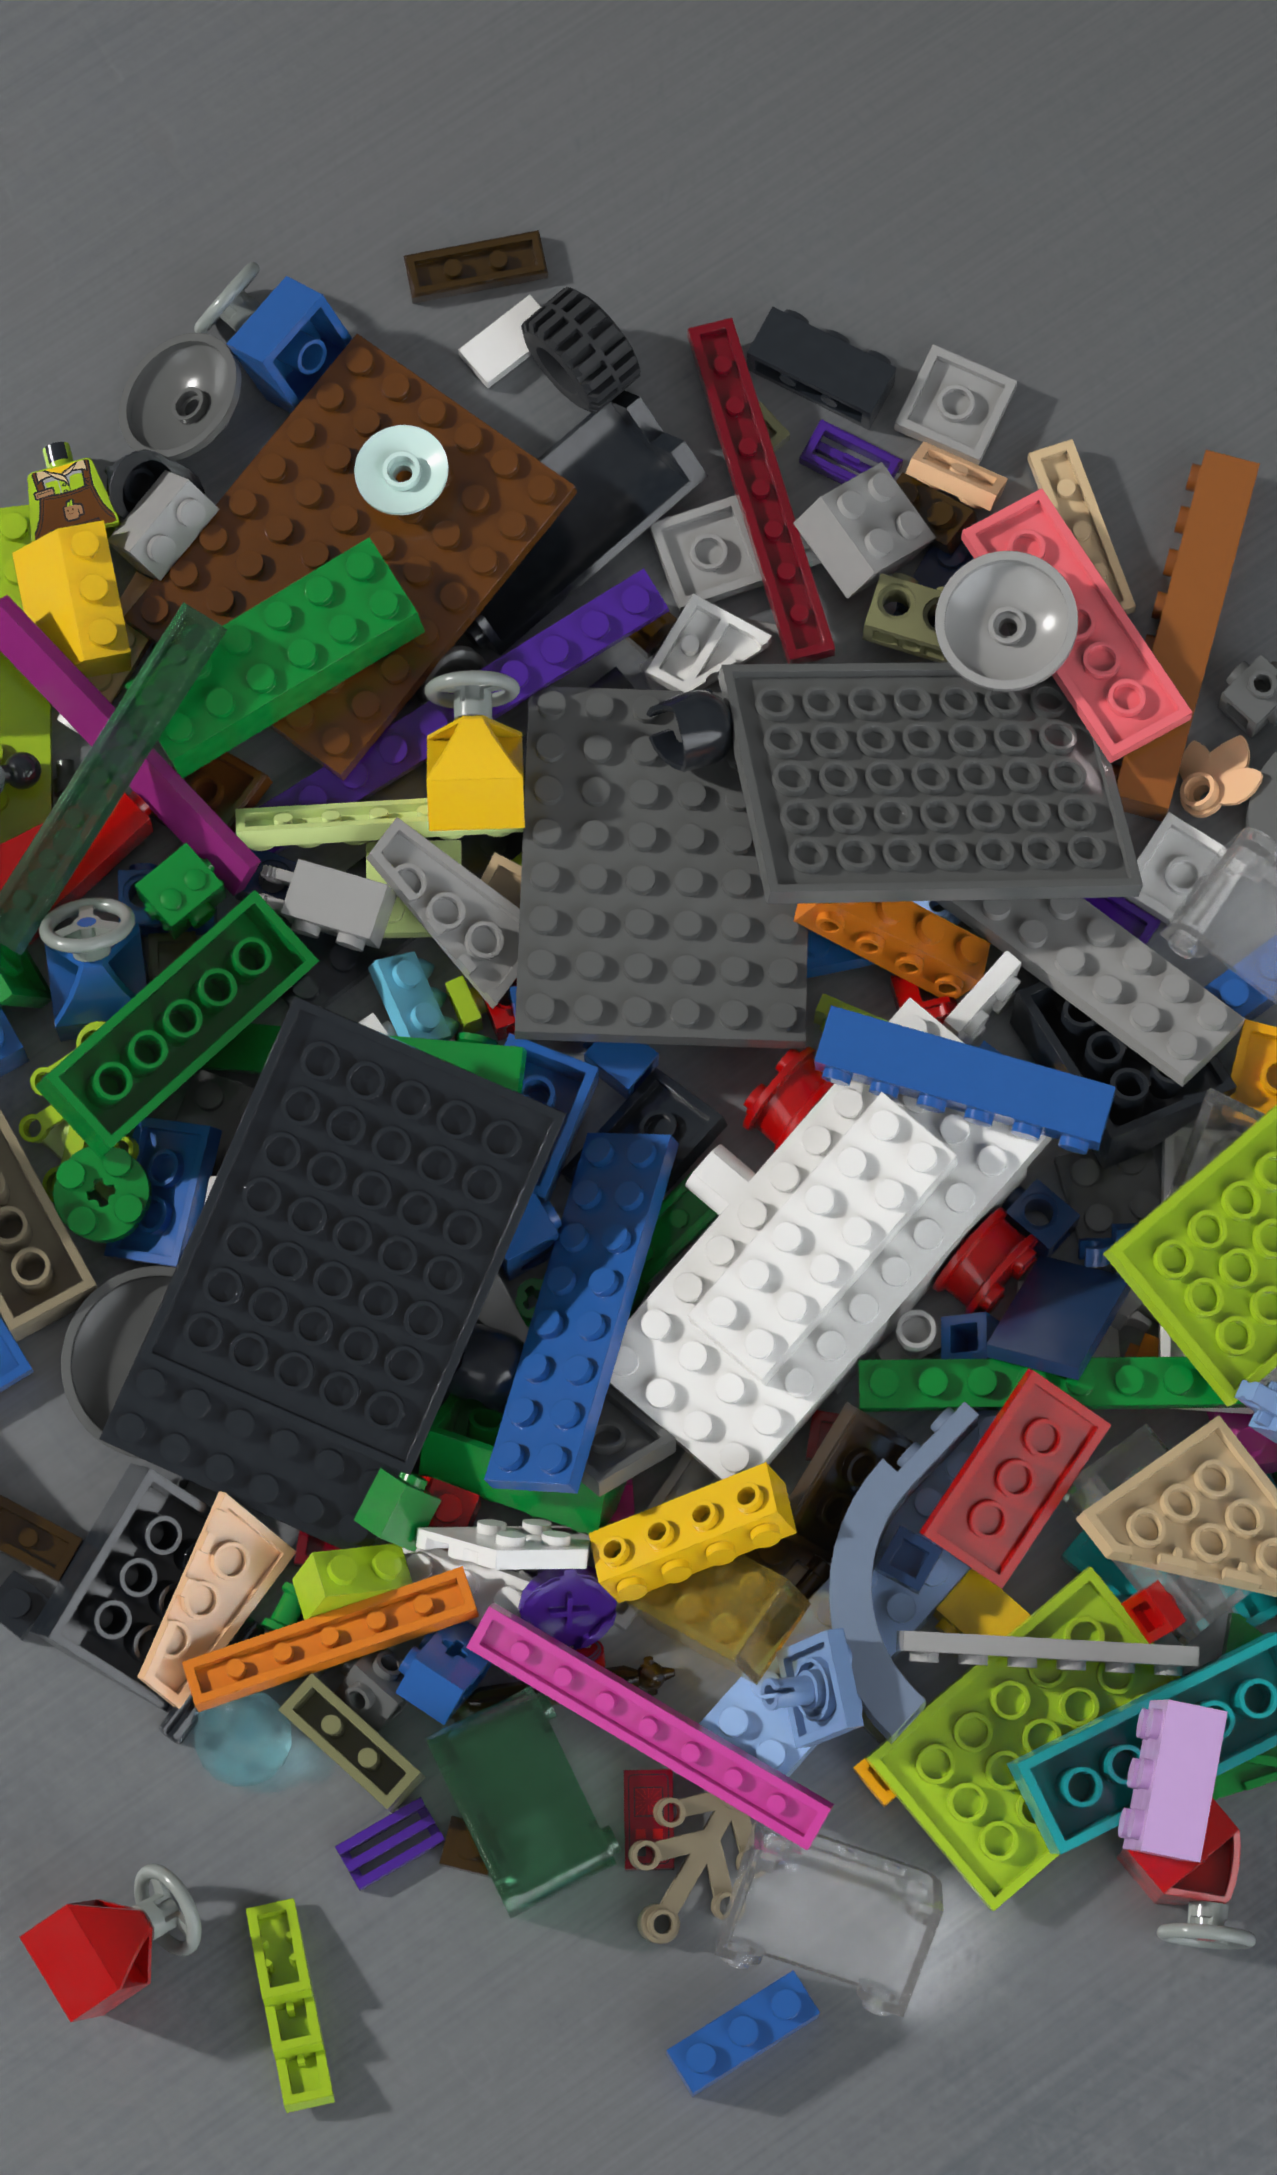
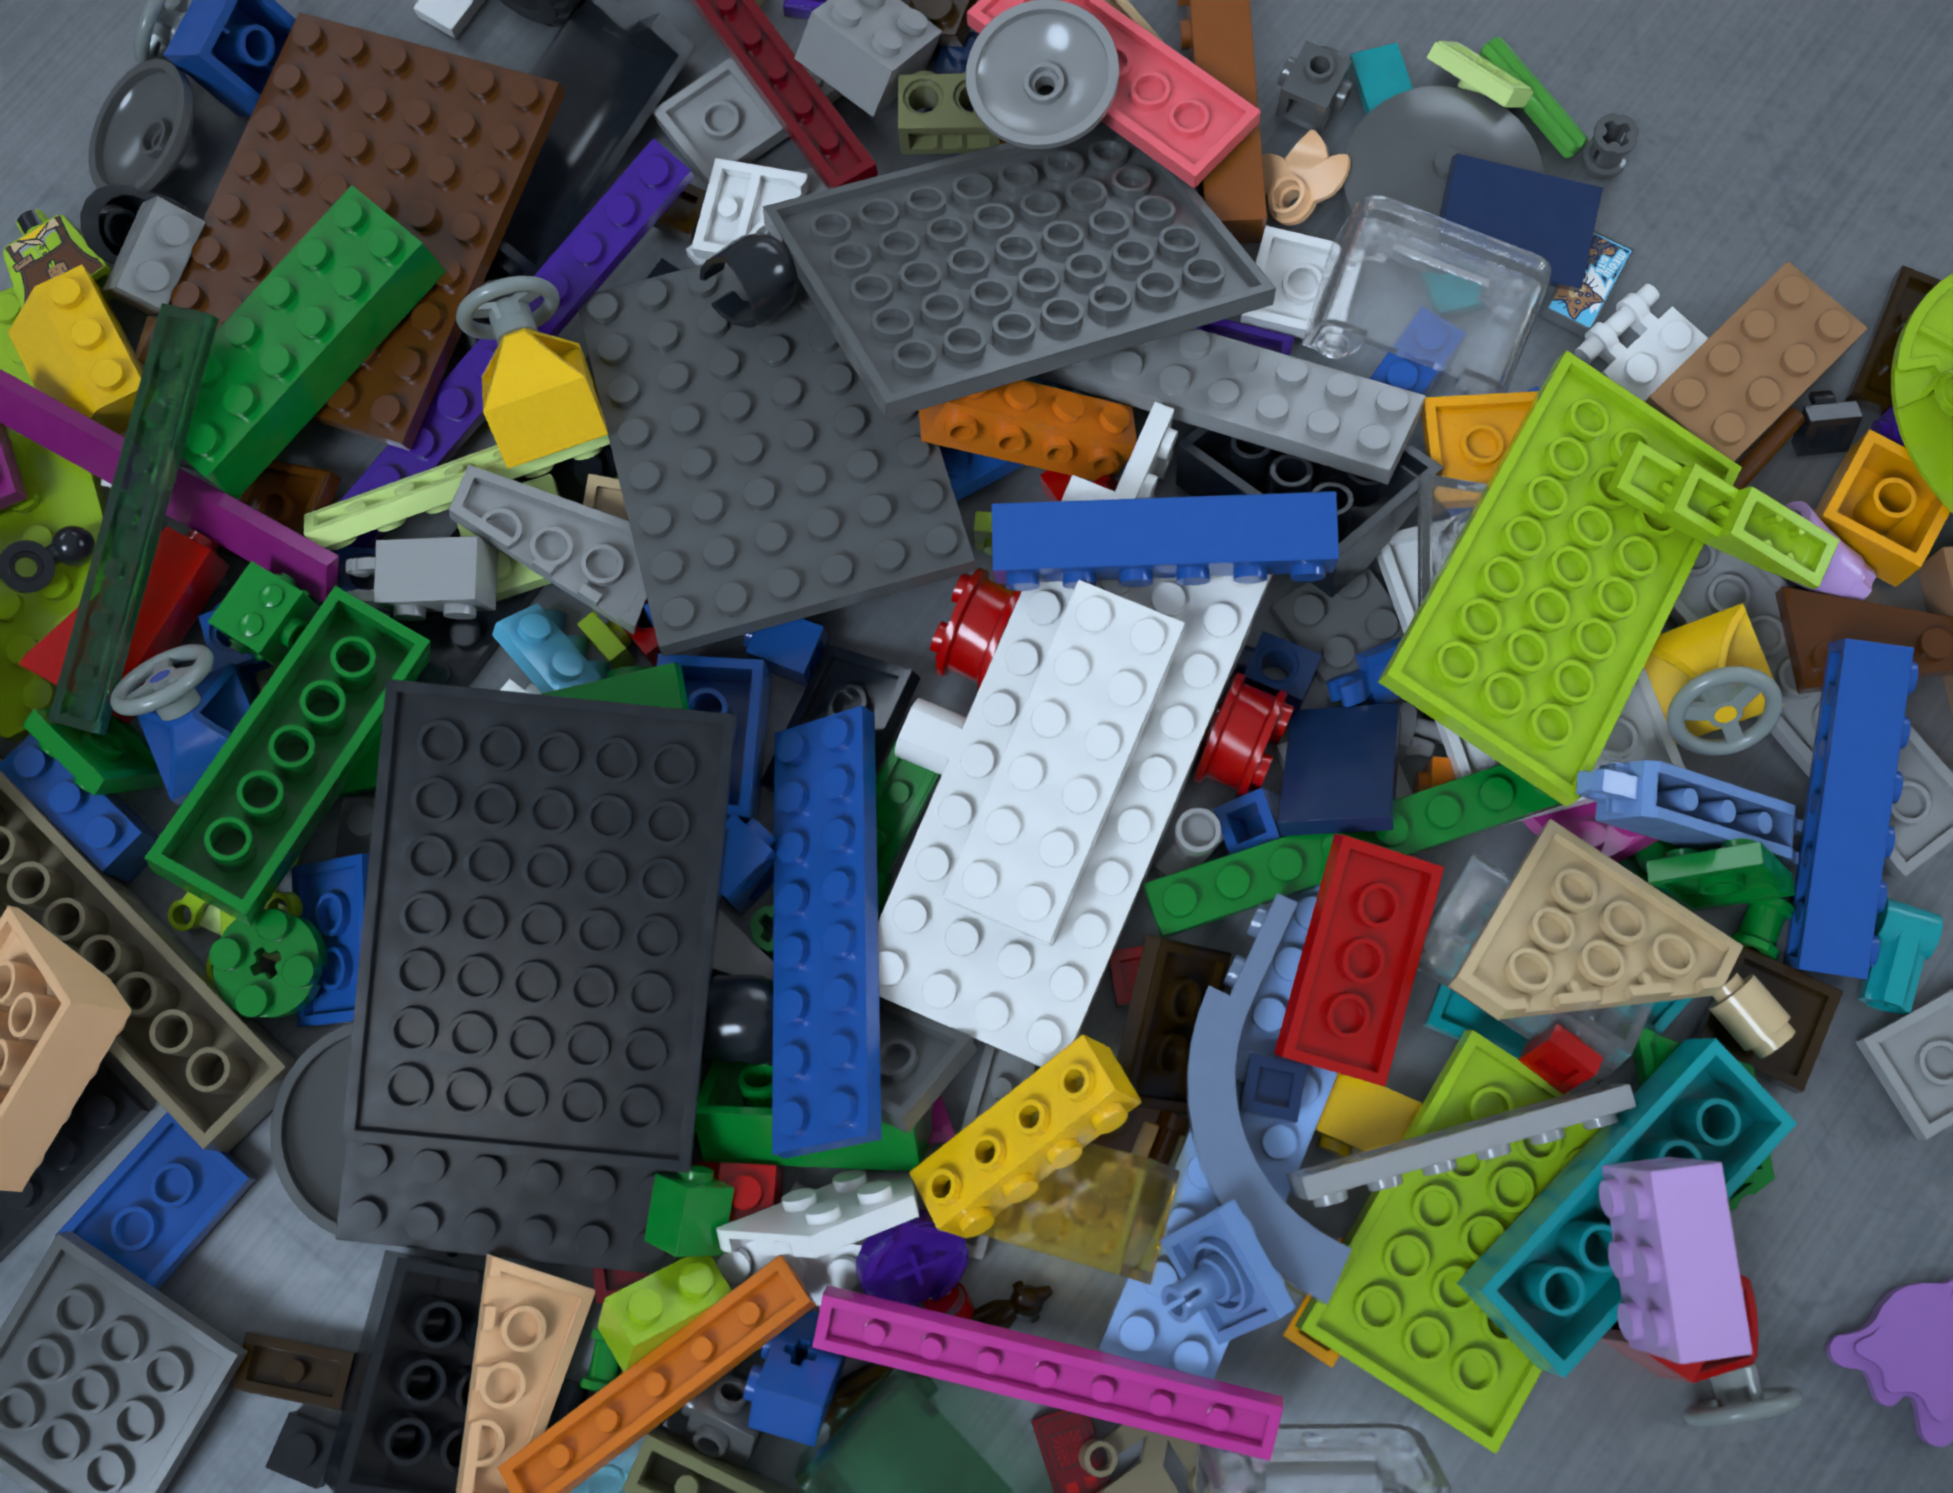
camera: 10 degrees left, 0 degrees up
light aqua dish [354,425,449,515] -> none

